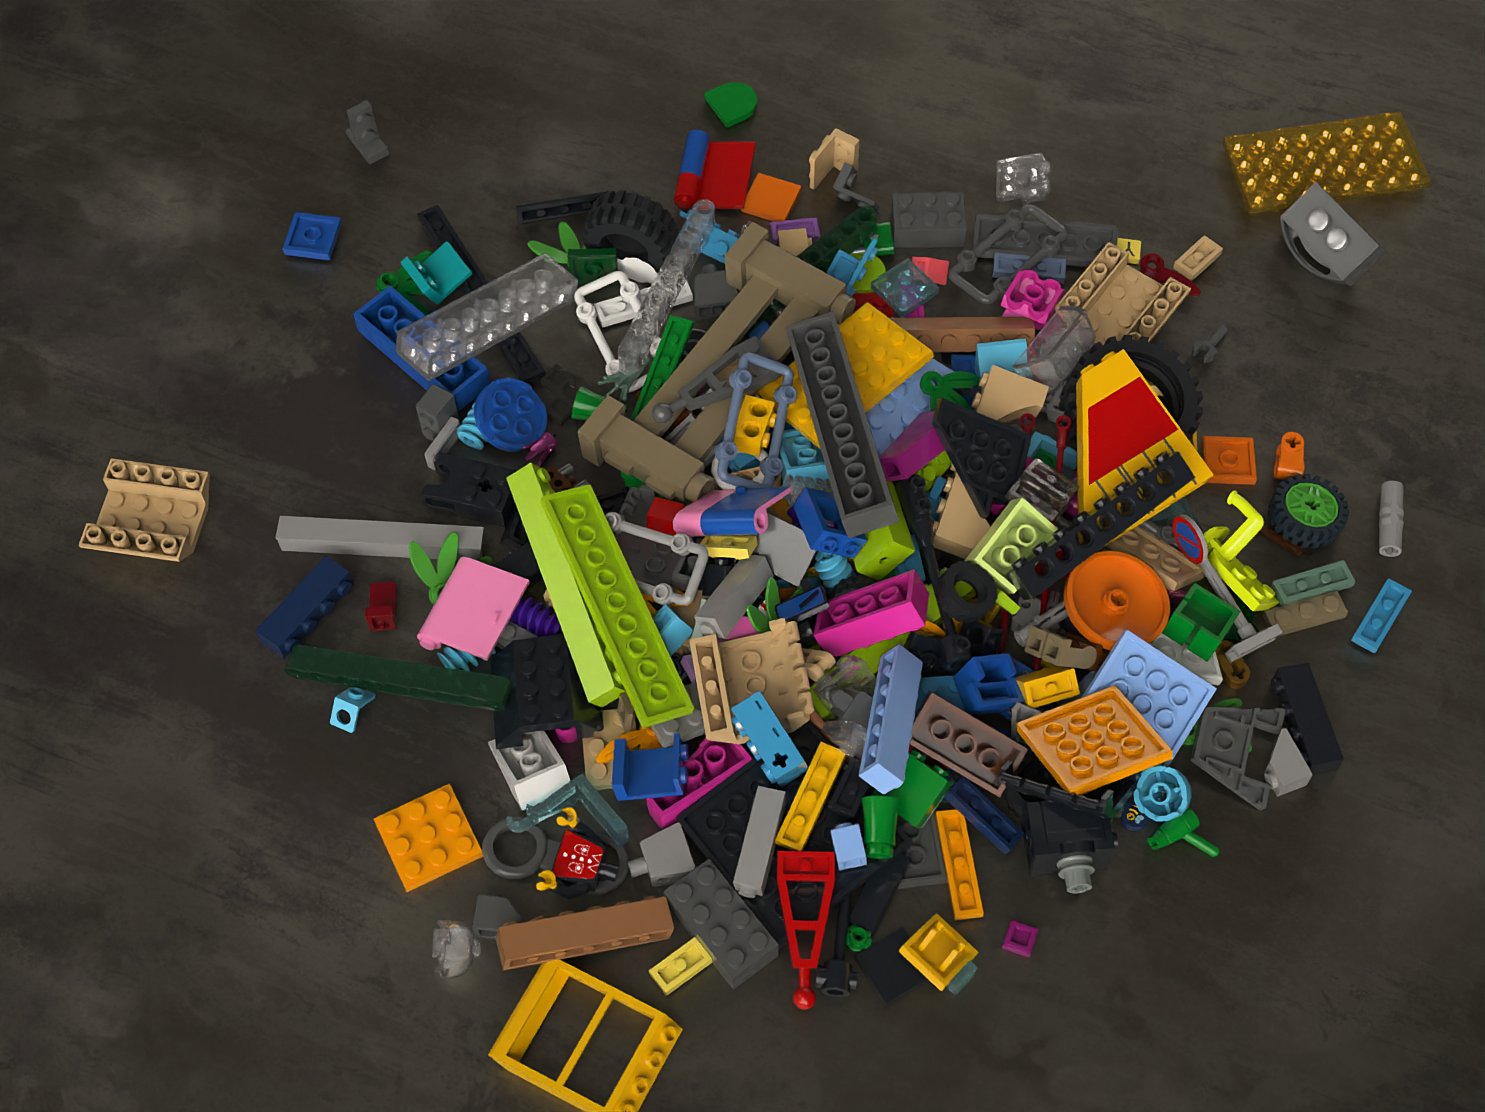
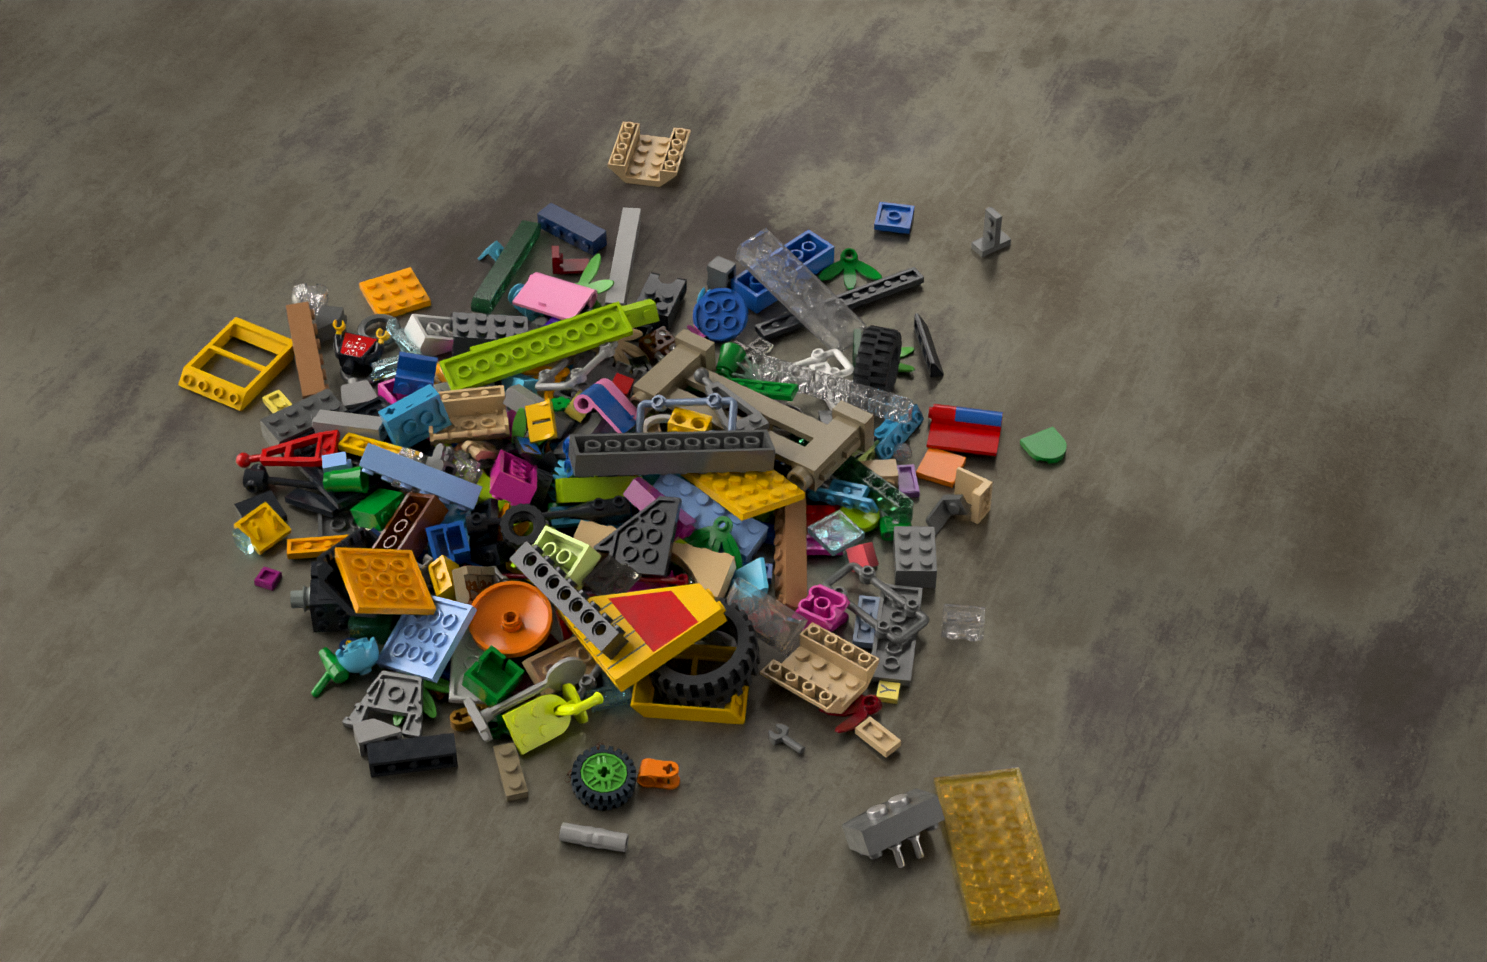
camera: 90 degrees right, 15 degrees down
teal bracket [400,242,472,305] -> none
light grey tile [424,416,460,470] -> none
green plate [846,925,872,952] -> none
orange tile [1201,436,1257,485] -> none
sand green plate [1271,560,1356,606] -> none
dark azure plate [1351,578,1412,654] -> none
none -> yellow piece [525,398,558,444]
none -> green plant [551,396,571,412]

